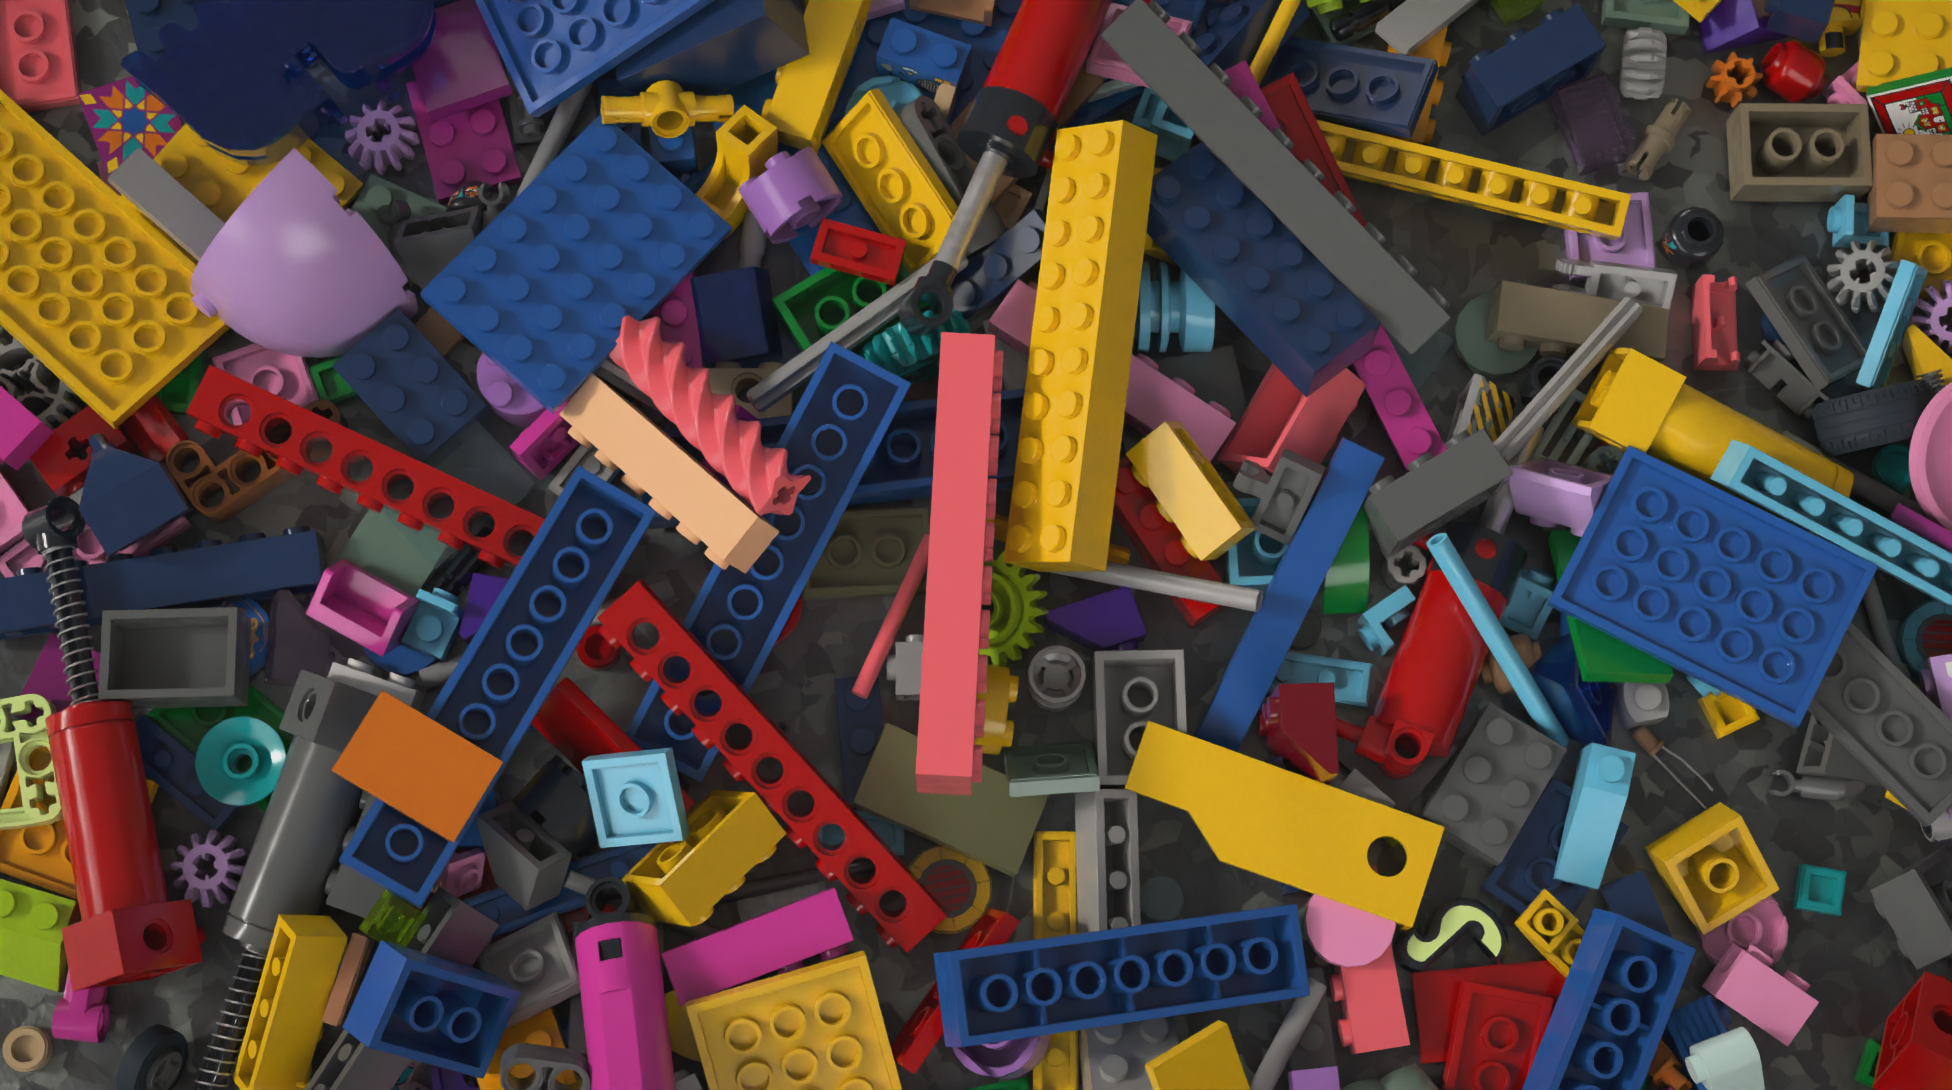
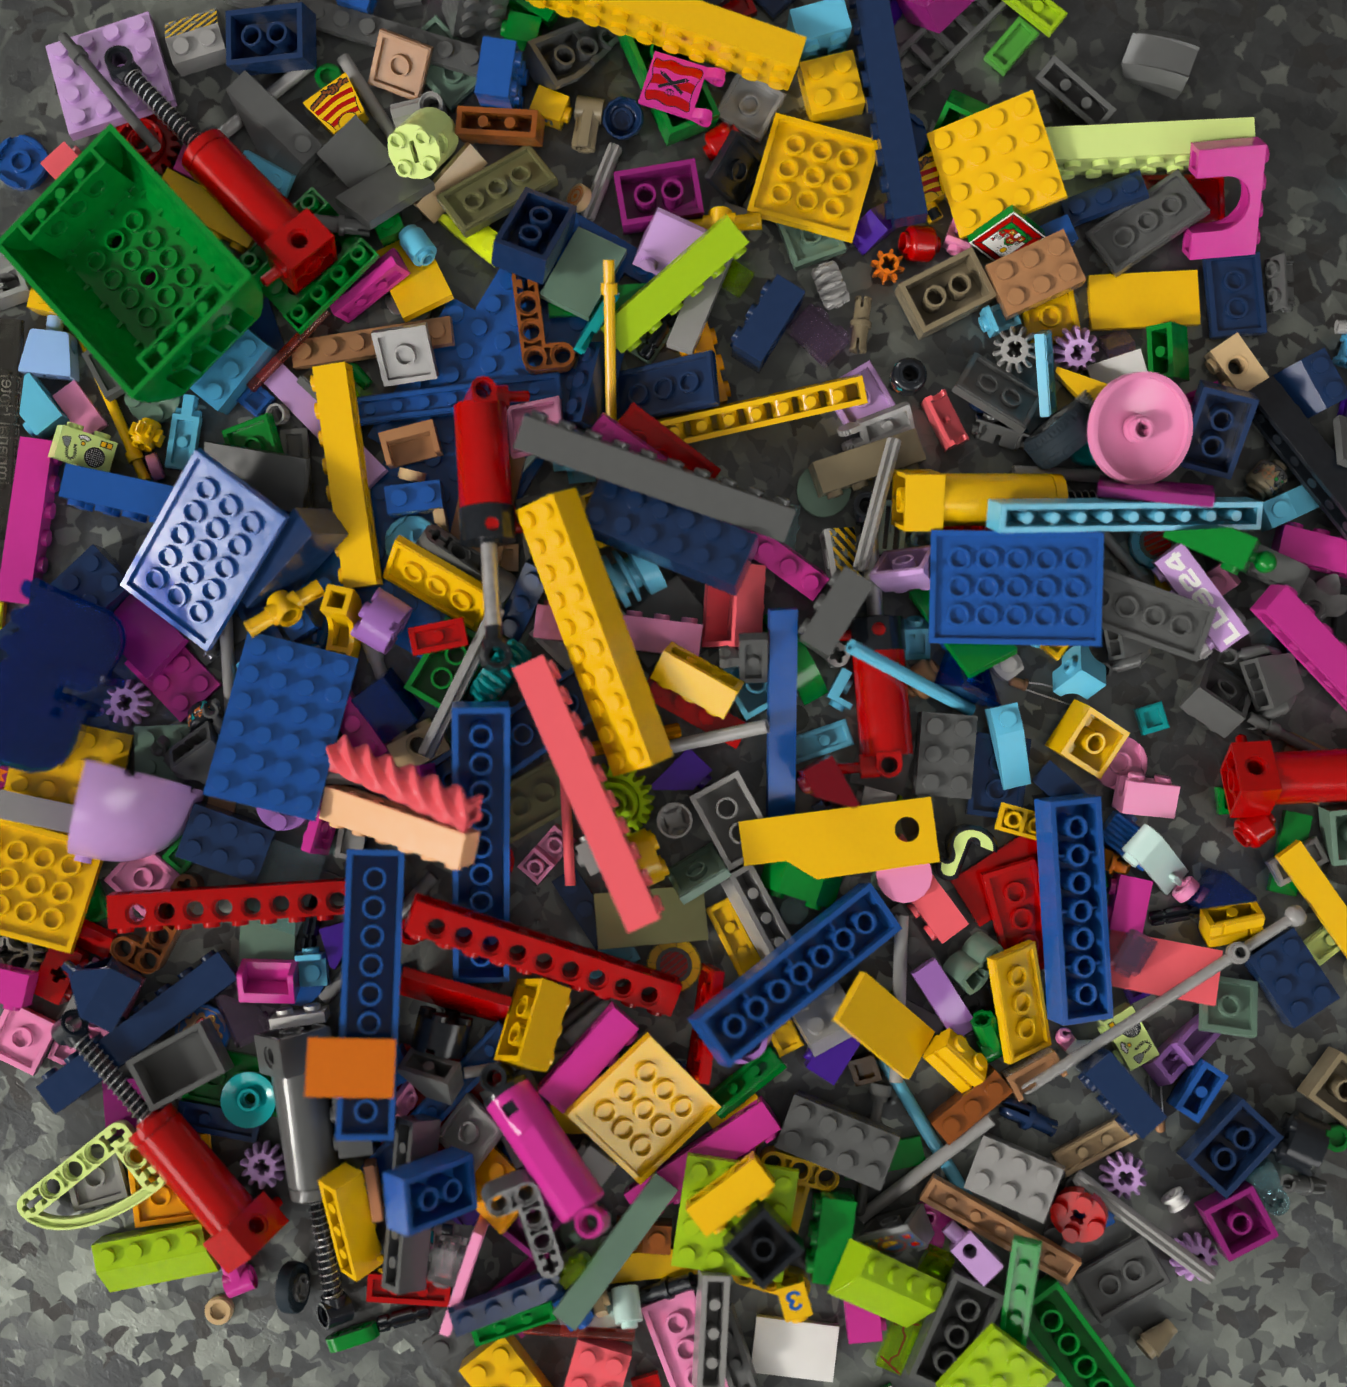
camera: 25 degrees left, 10 degrees up
clear neon green plate [359,889,426,947] -> none
medium azure plate [582,748,690,848] -> none
none -> tan tile [397,467,427,482]
none -> bright pink slope [517,823,577,885]
none -> green brick [760,861,843,911]
none -> medium azure brick [1052,646,1107,700]

